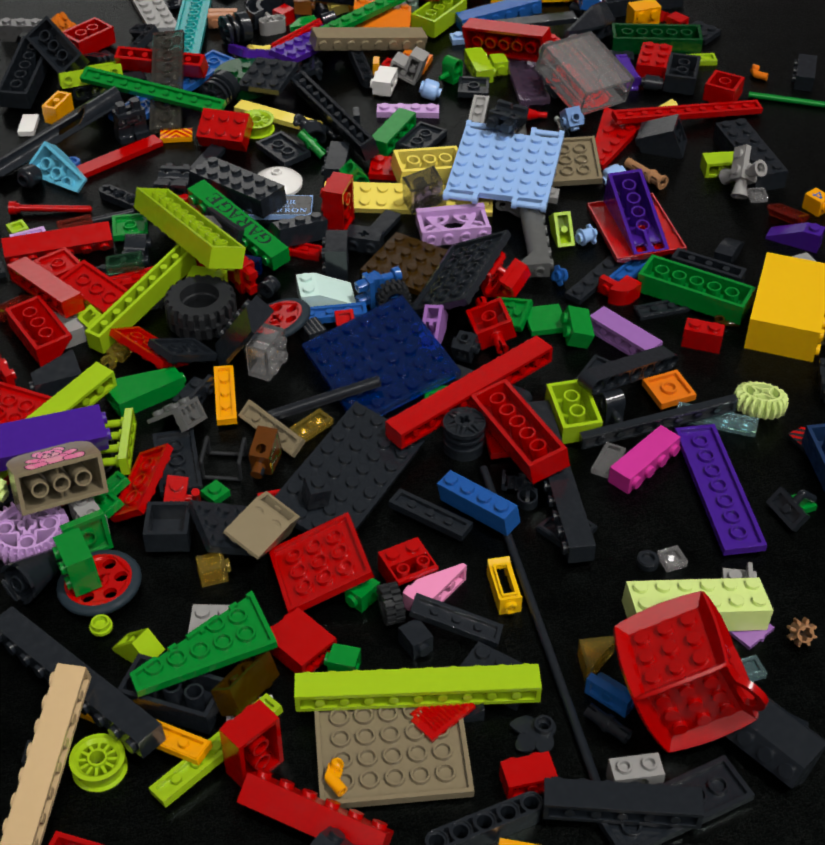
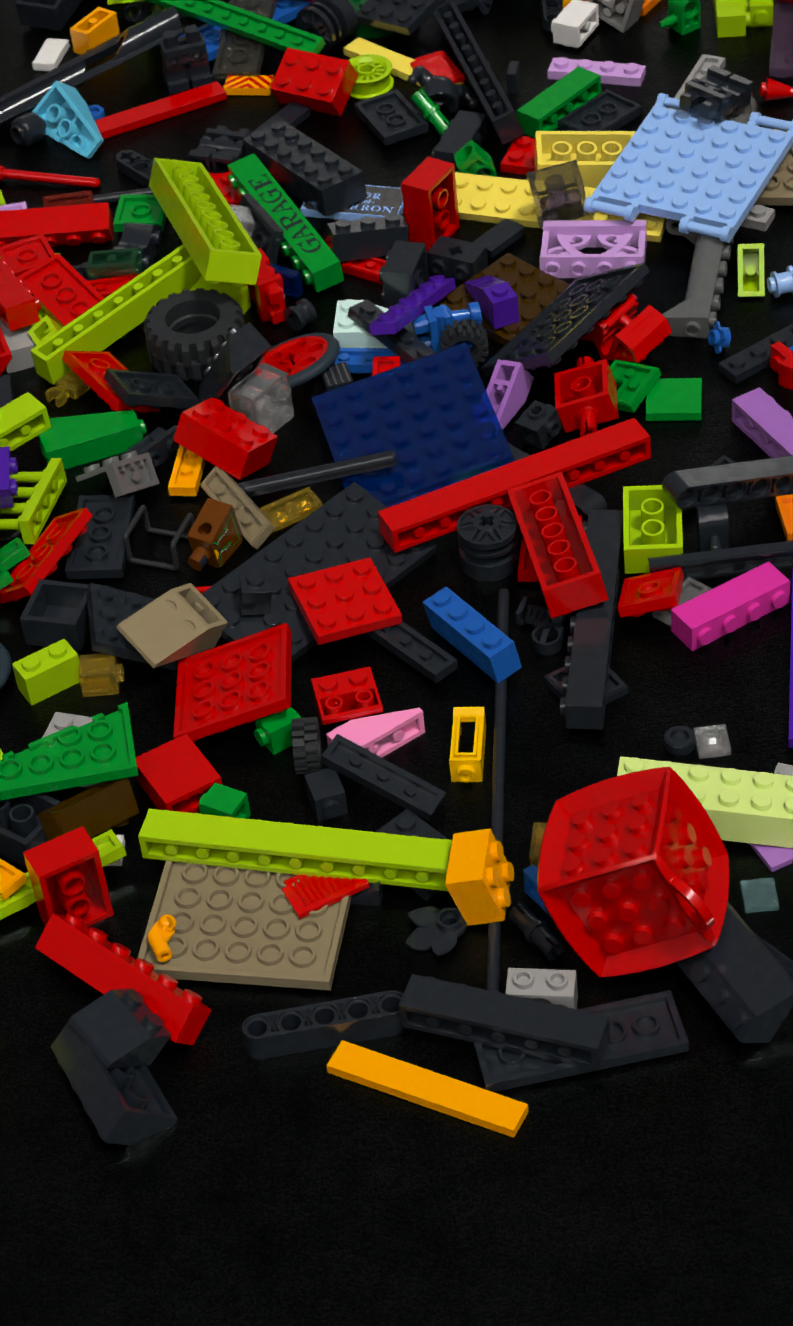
camera: 20 degrees right, 0 degrees up
red plate [163,475,201,501] -> none
green plate [200,480,231,503] -> none
white dish [258,166,303,195] -> none
light blue head [419,78,442,101] -> none
black plate [458,76,489,99] -> none
red brick [499,751,558,799] -> none
green brick [560,305,595,349] -> none
none -> lime brick [12,638,84,706]
none -> red brick [173,397,278,480]
none -> red plate [288,557,402,645]
none -> black plate [347,299,443,375]
none -> dark purple plate [369,275,456,335]
none -> red window [410,50,465,84]
none -> light orange brick [445,829,514,926]
none -> dark purple slope [464,275,519,329]
none -> red plate [617,567,684,618]

